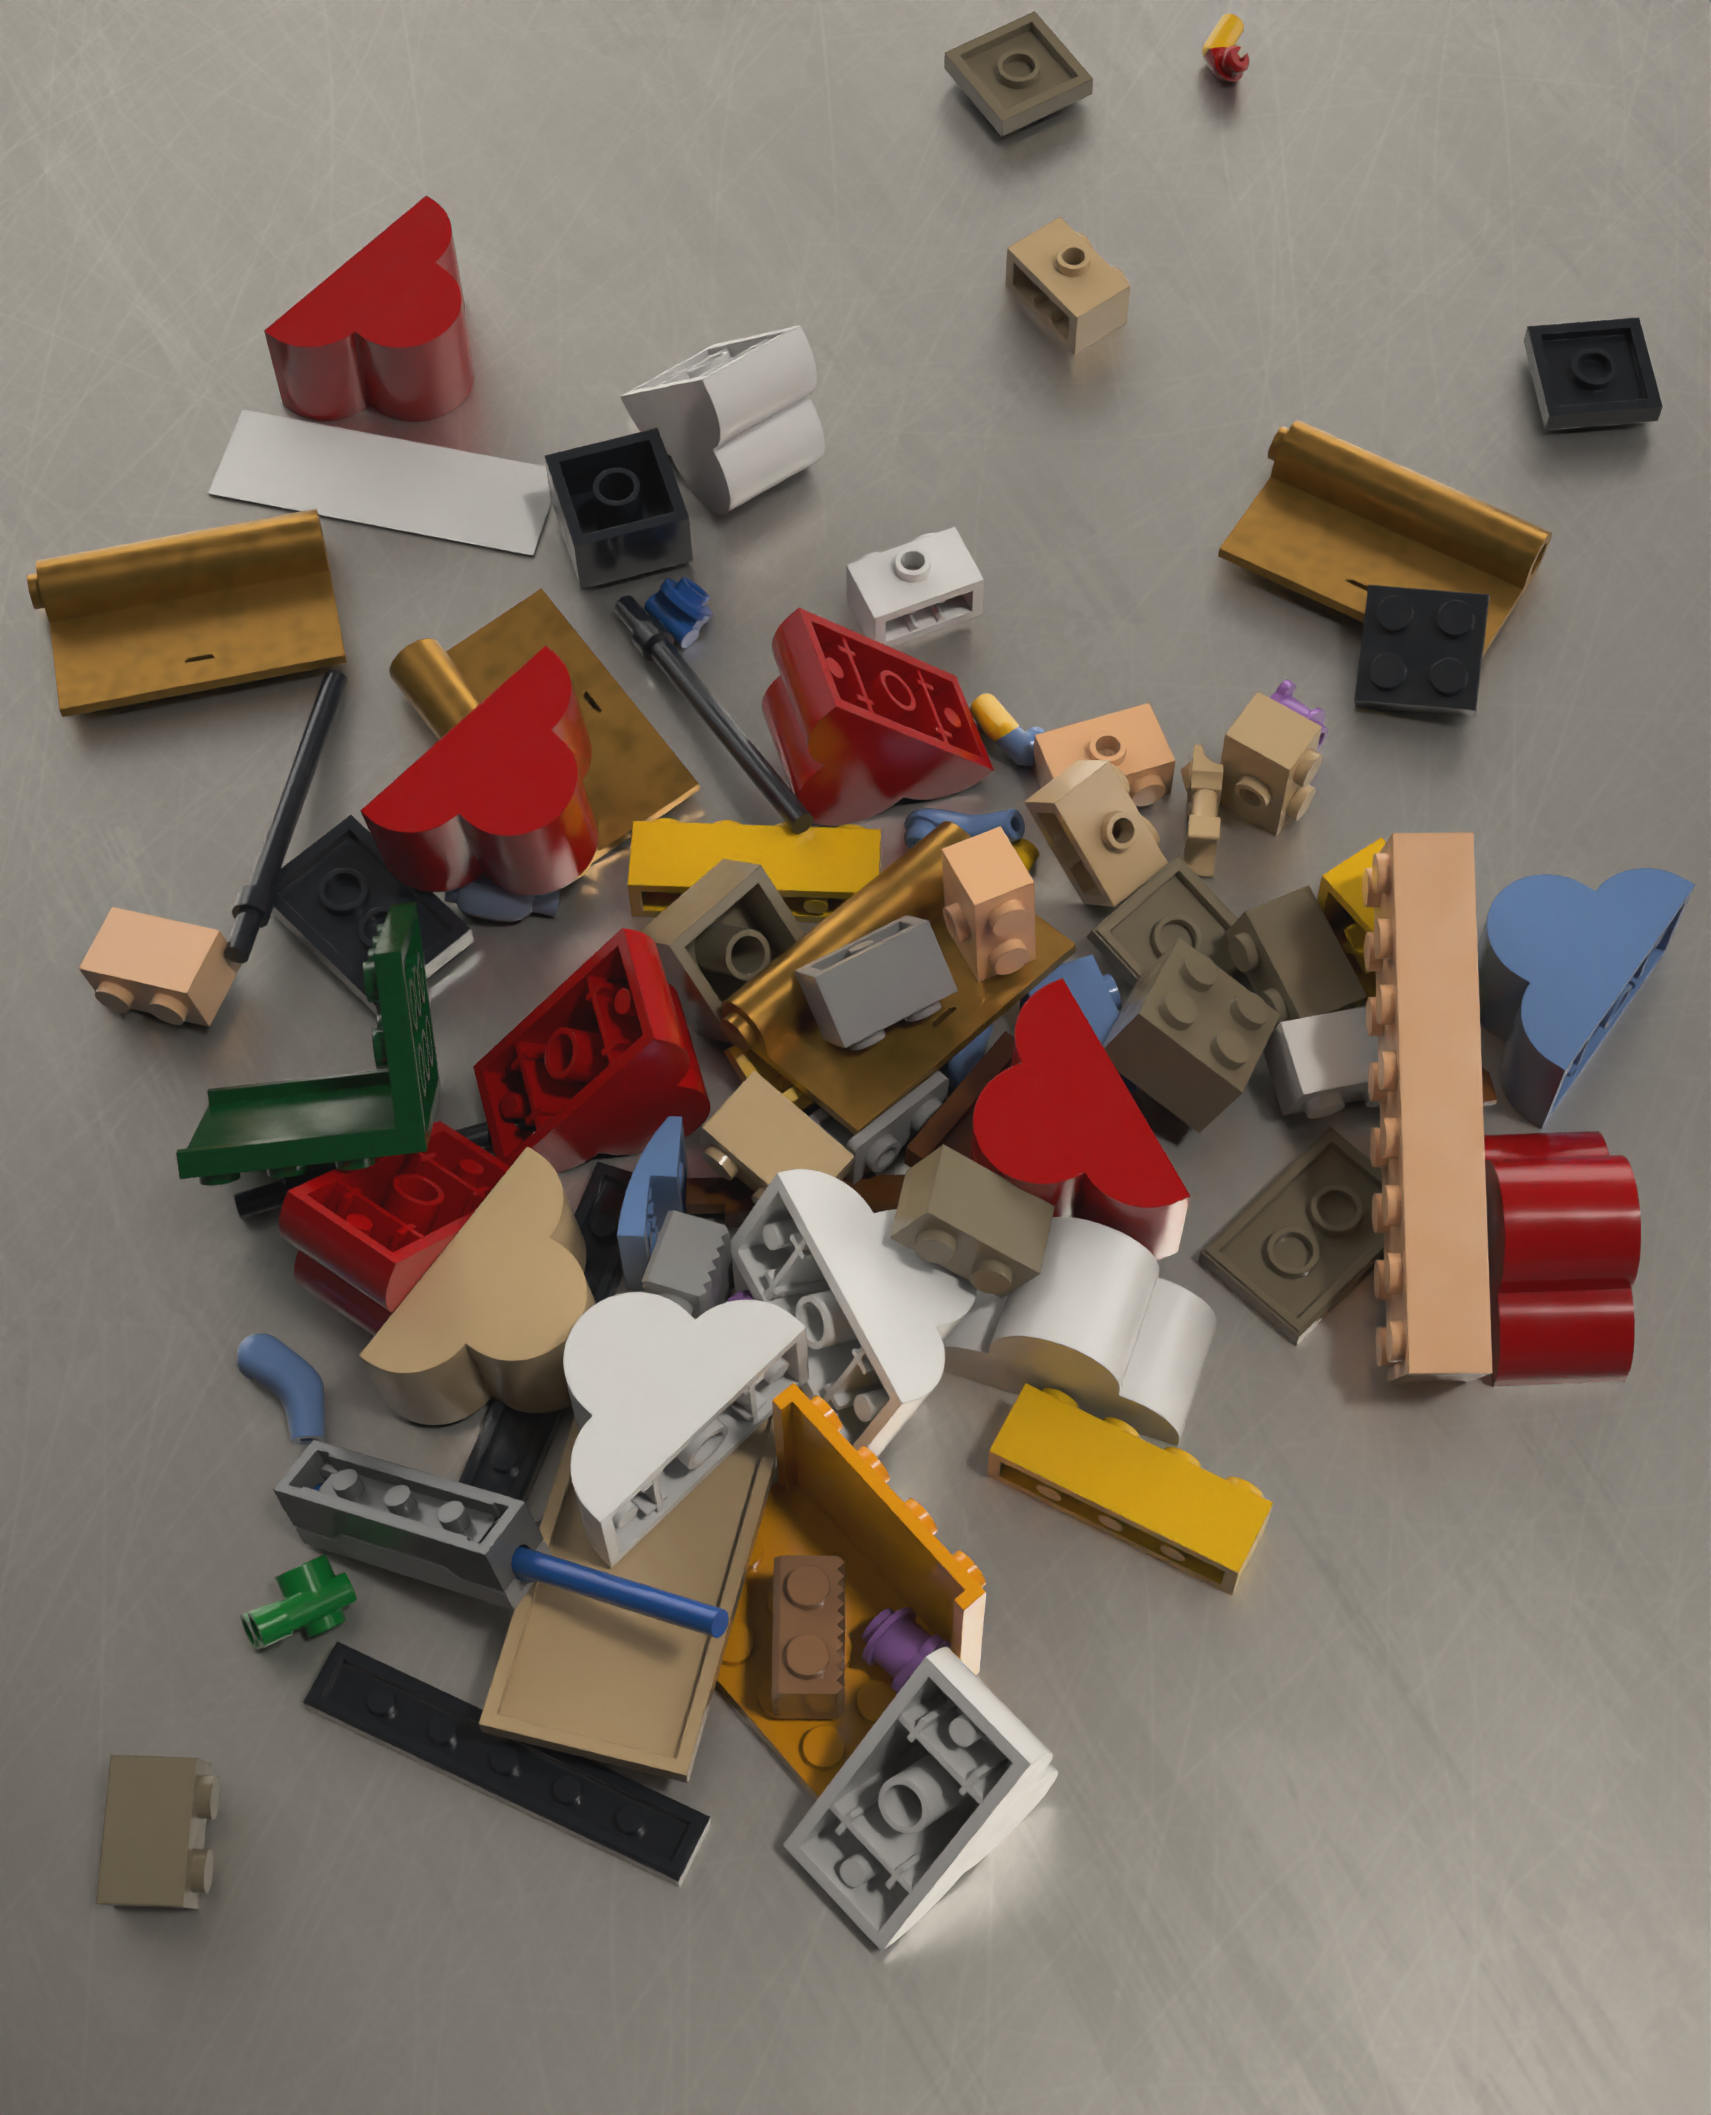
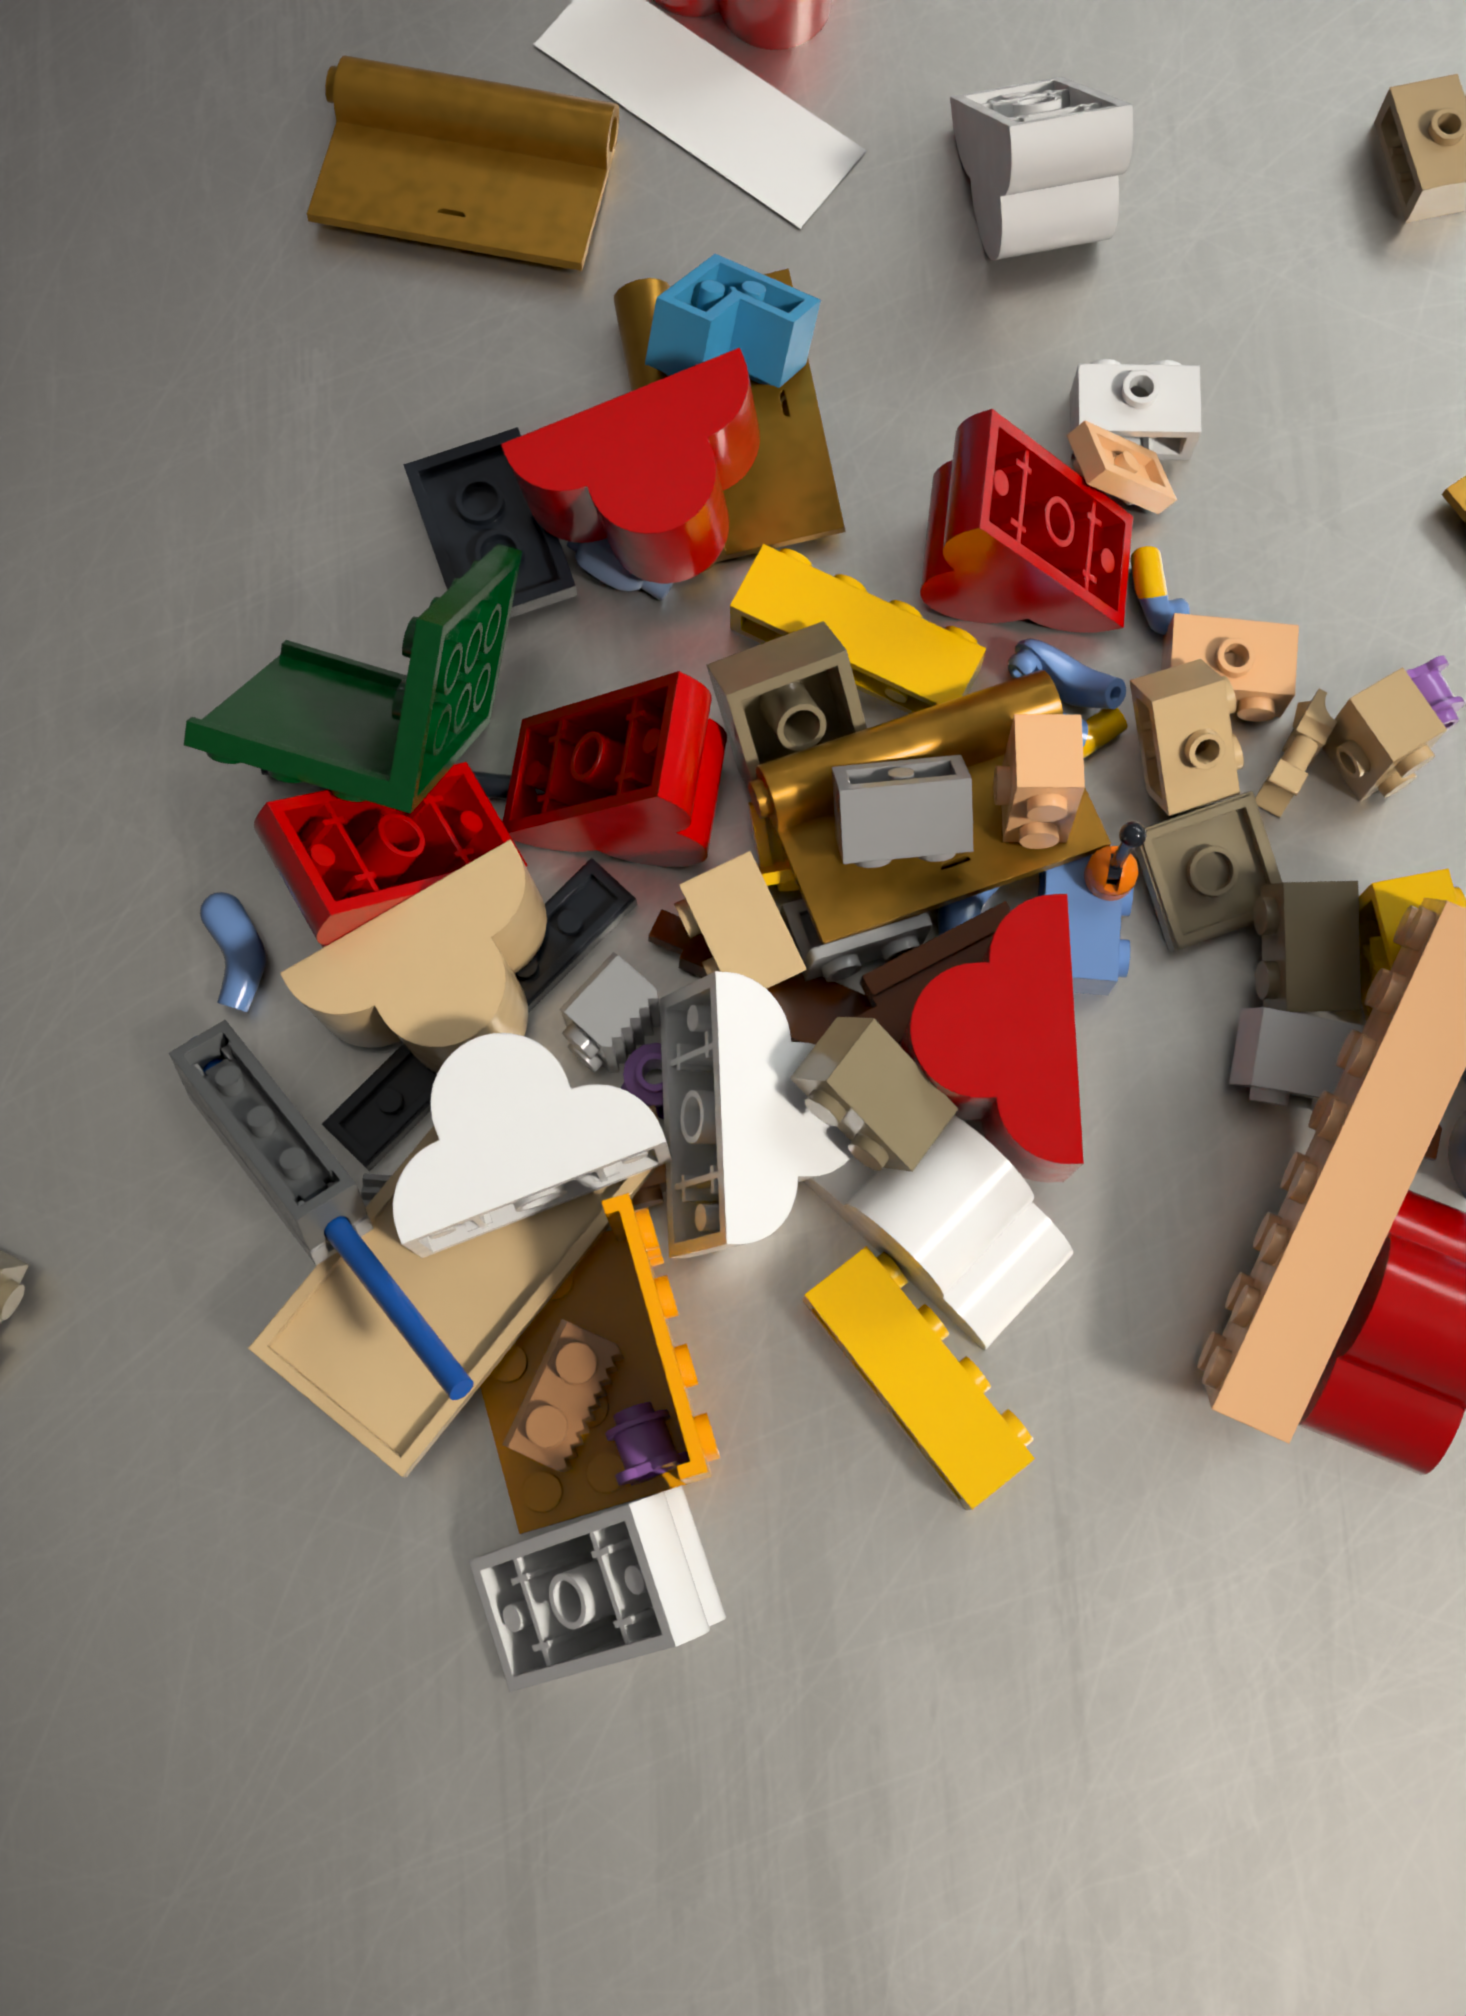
camera: 25 degrees right, 15 degrees up
light nougat brick [79,907,242,1027] -> none
black bar [224,670,348,963] -> none
green plate [240,1554,357,1650] -> none
black tile [303,1641,712,1887] -> none
black brick [545,428,693,589] -> none
black bar [614,595,813,834] -> none
medium blue slope [617,1116,689,1291] -> none
blue plate [644,577,713,648] -> none
dark tan brick [1102,937,1281,1133] -> none
dark tan tile [1198,1127,1384,1346] -> none
none -> dark azure brick [645,254,821,388]
none -> light nougat plate [1066,420,1177,515]
none -> orange hinge [1084,821,1147,901]

